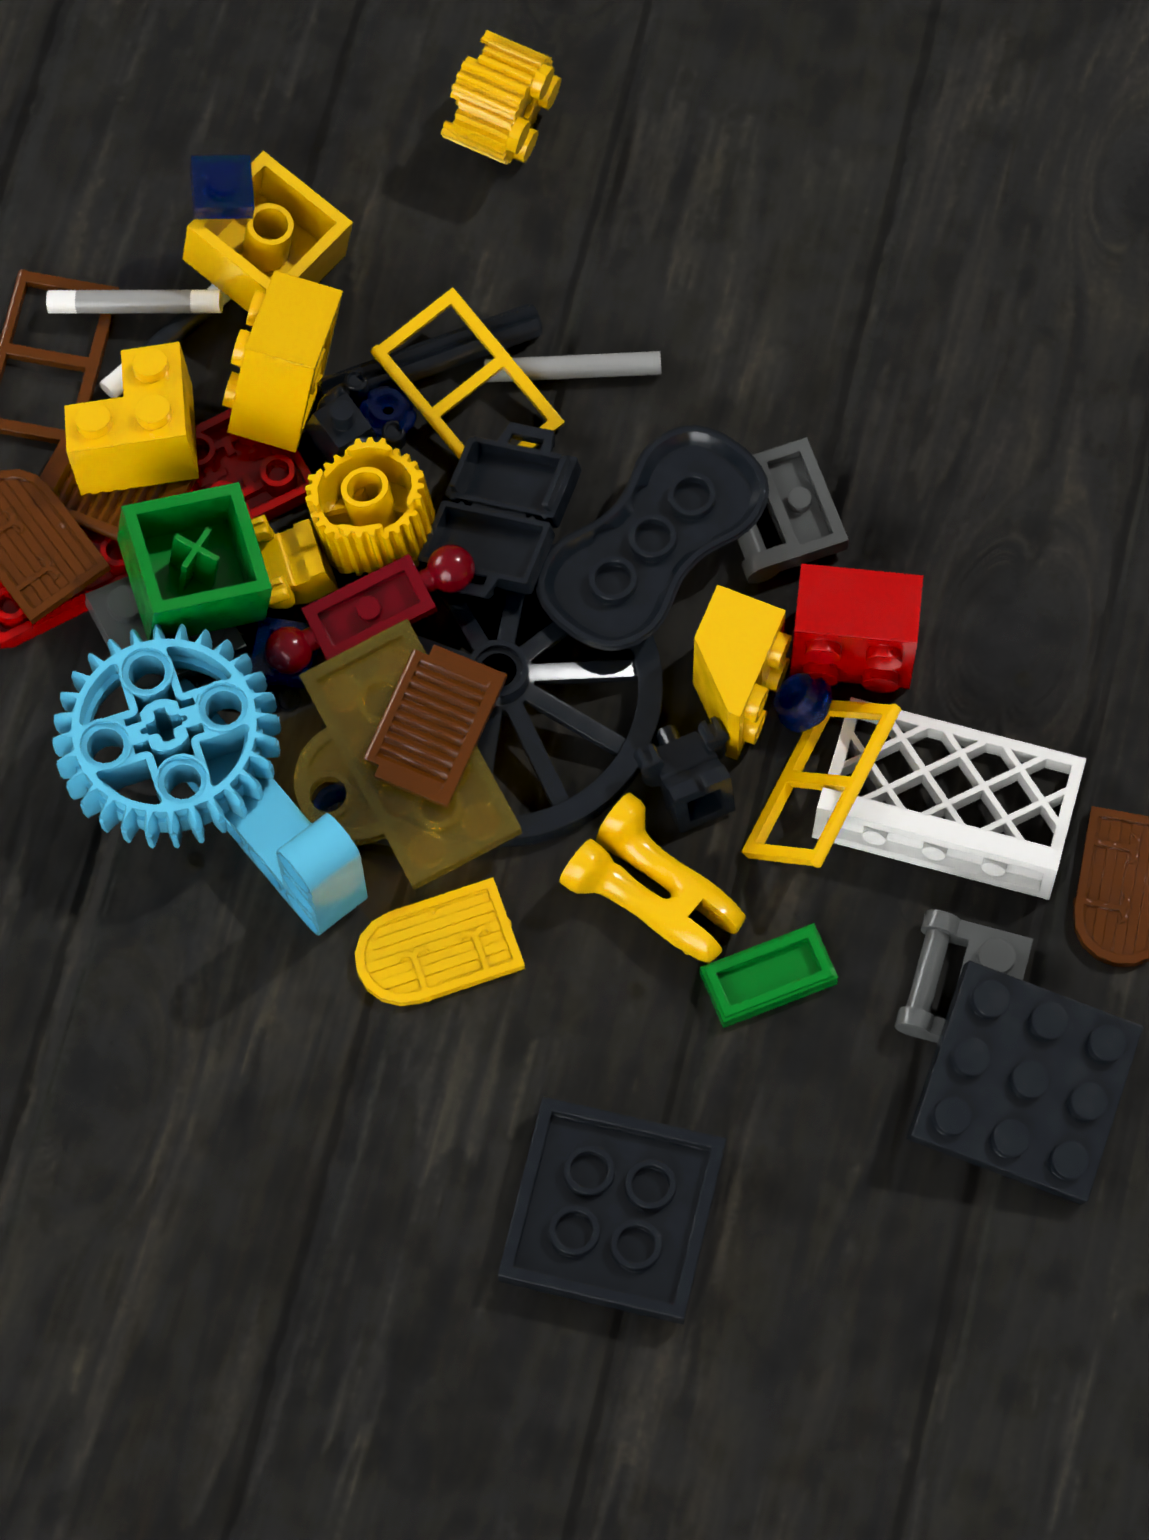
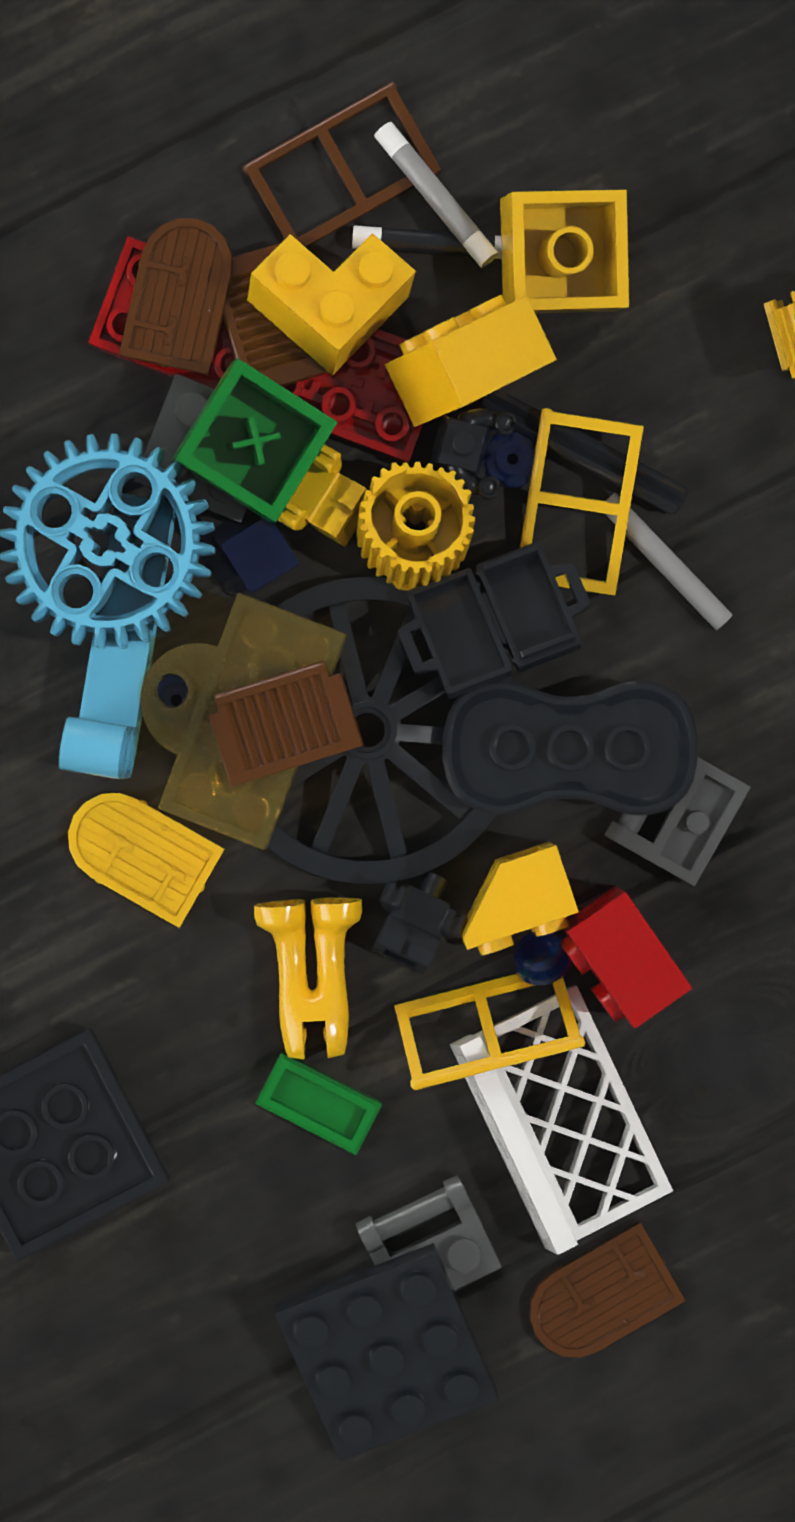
camera: 50 degrees right, 20 degrees up
clear blue plate [190,155,255,219] -> none
dark red plate [264,544,475,675] -> none

